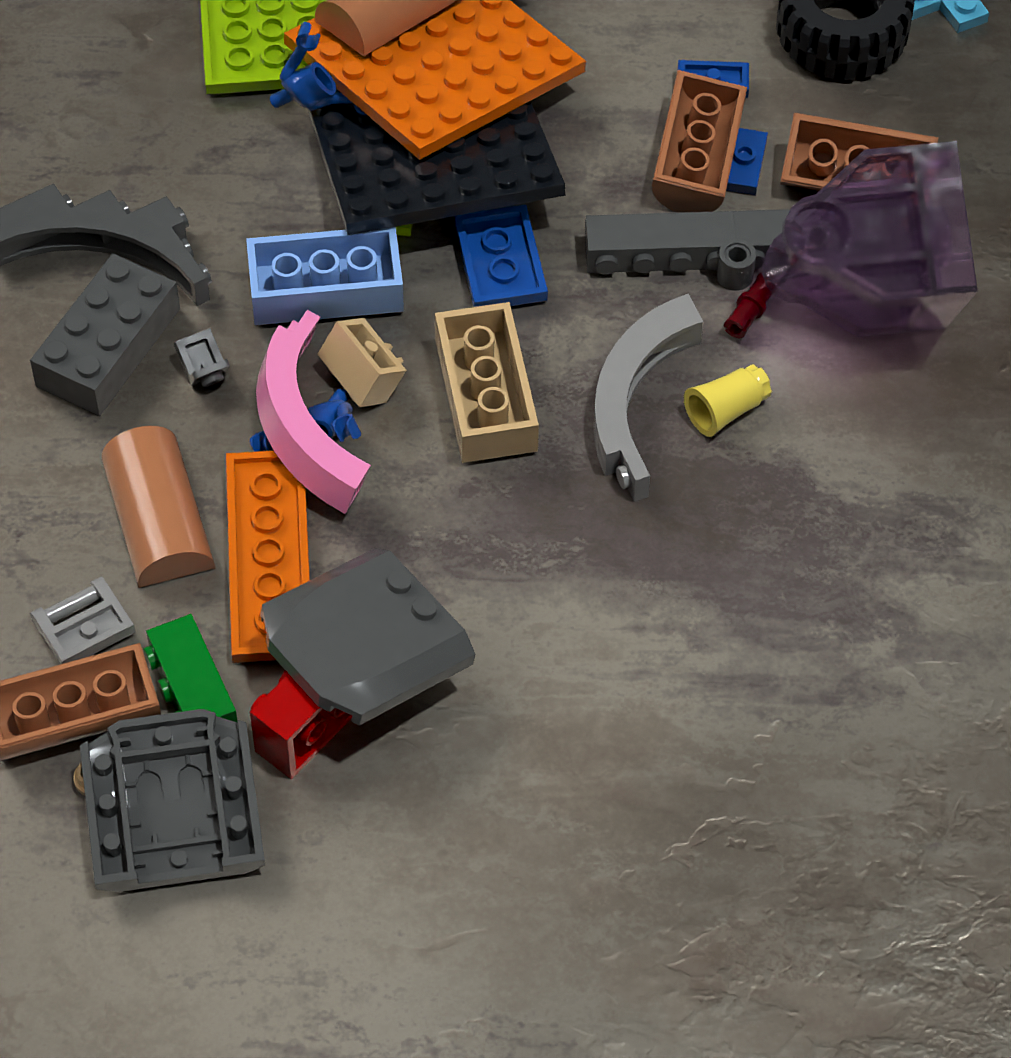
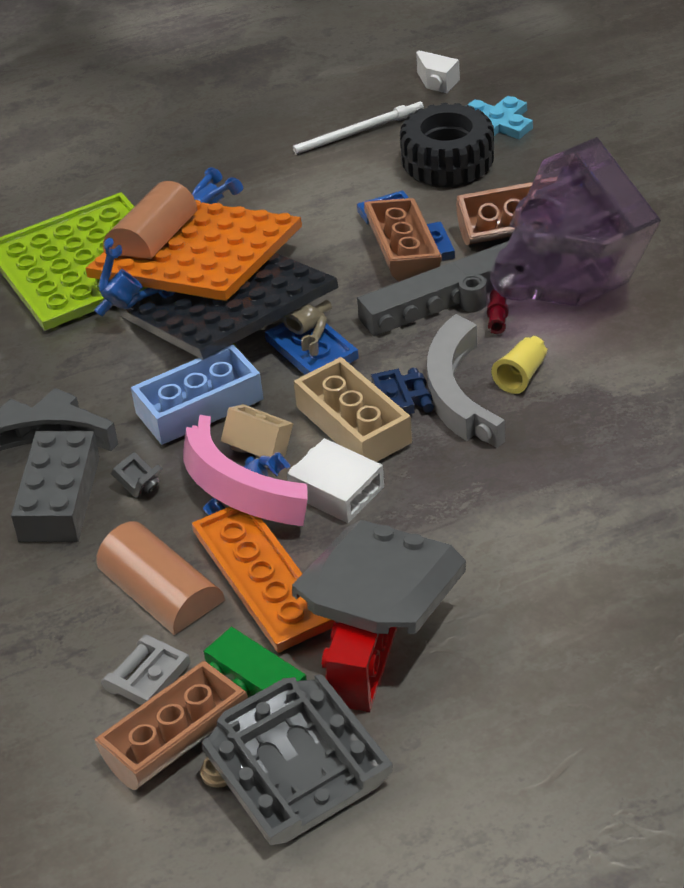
camera: 20 degrees left, 15 degrees down
none -> dark tan piece [261,300,332,356]
none -> white brick [287,438,384,523]
none -> dark blue plate [371,368,434,414]

